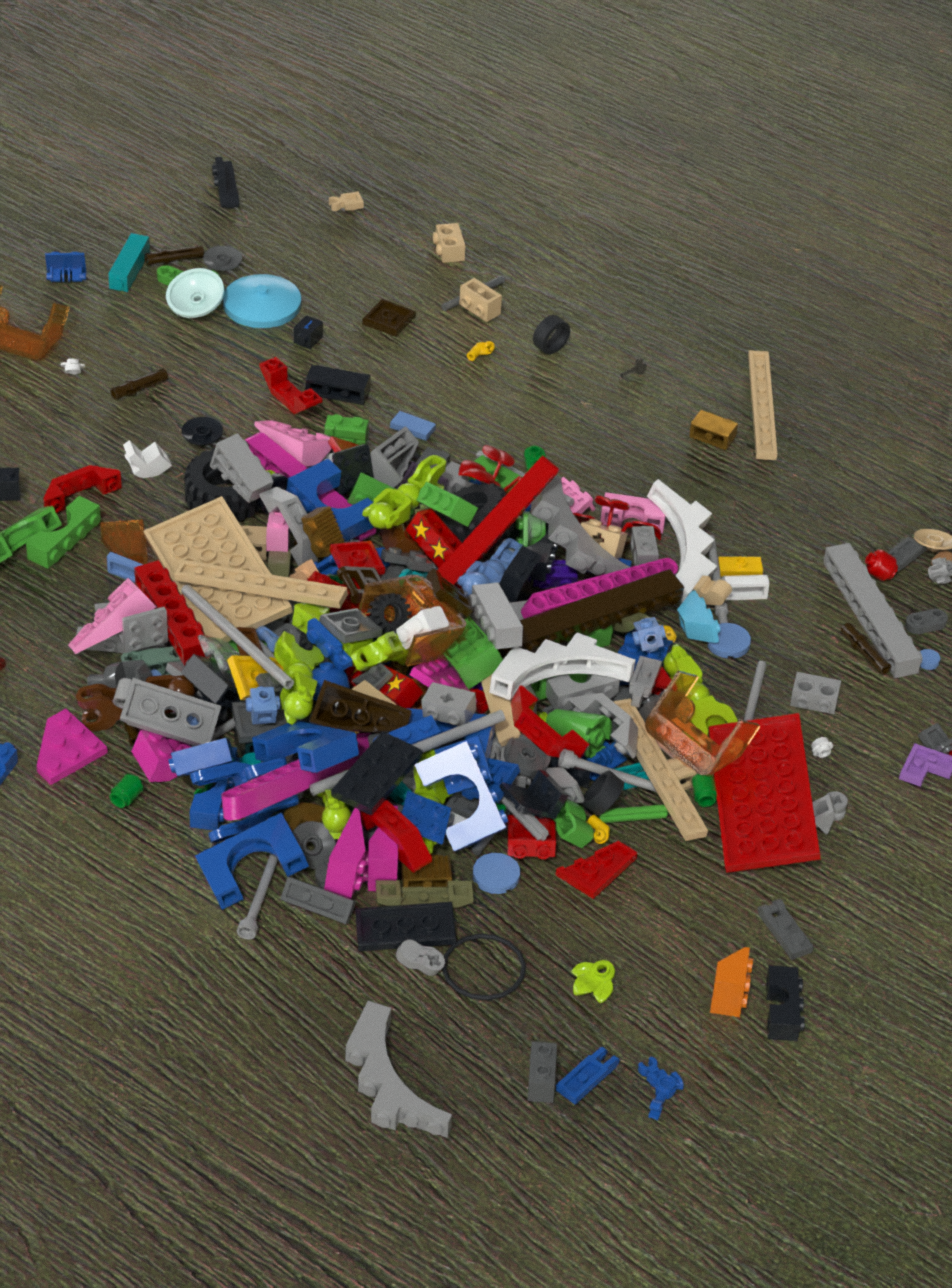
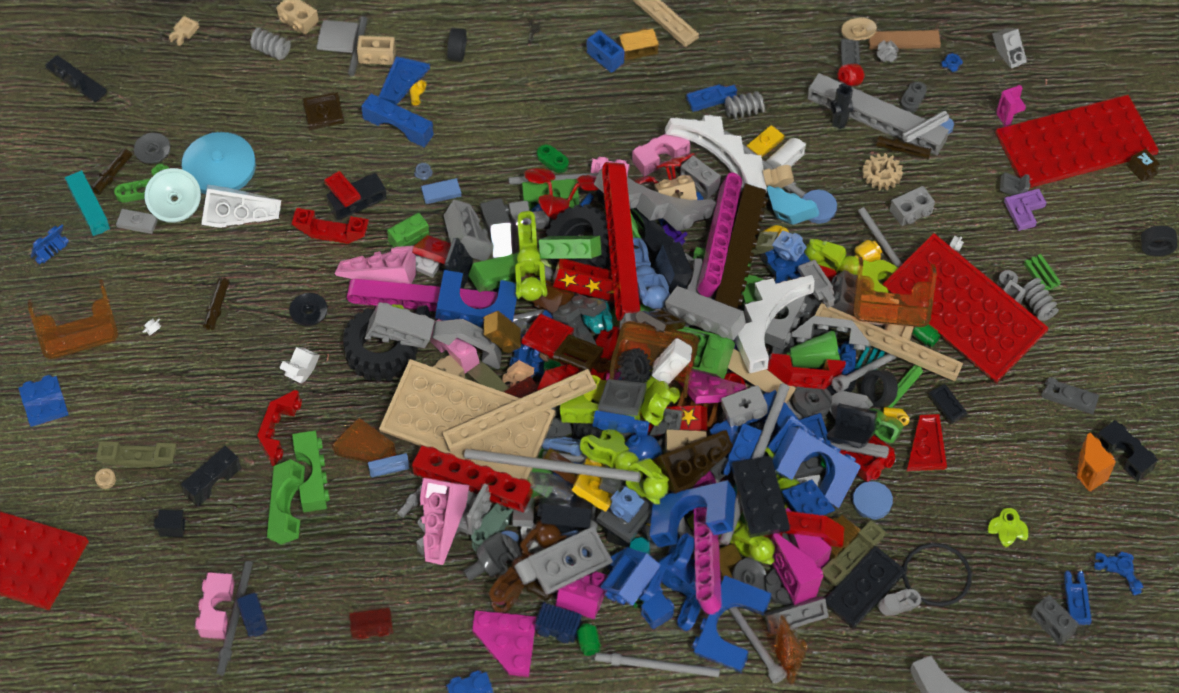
camera: 40 degrees left, 15 degrees up
black brick [294,315,323,350] -> none
none -> light grey plate [116,209,158,234]
none -> white wedge [202,185,281,228]
none -> light grey piece [251,27,291,60]
none -> light grey slope [317,20,359,53]
none -> red plate [324,171,361,208]
none -> blue arch [361,94,434,148]
none -> blue wing [379,56,430,105]
none -> sand blue plate [415,163,433,180]
none -> dark blue brick [535,602,582,643]
none -> blue brick [587,30,624,73]
none -> light grey bar [595,653,720,677]
none -> blue hinge [686,84,737,112]
none -> light grey piece [725,91,765,119]
none -> clear orange wedge [774,615,808,686]
none -> black piece [831,83,854,129]
none -> yellow head [854,240,882,263]
none -> tan gear [863,153,903,190]
none -> light grey axle [902,111,949,142]
none -> black plate [928,384,968,424]
none -> light grey piece [1023,278,1059,321]
none -> bright green tile [1024,254,1061,290]

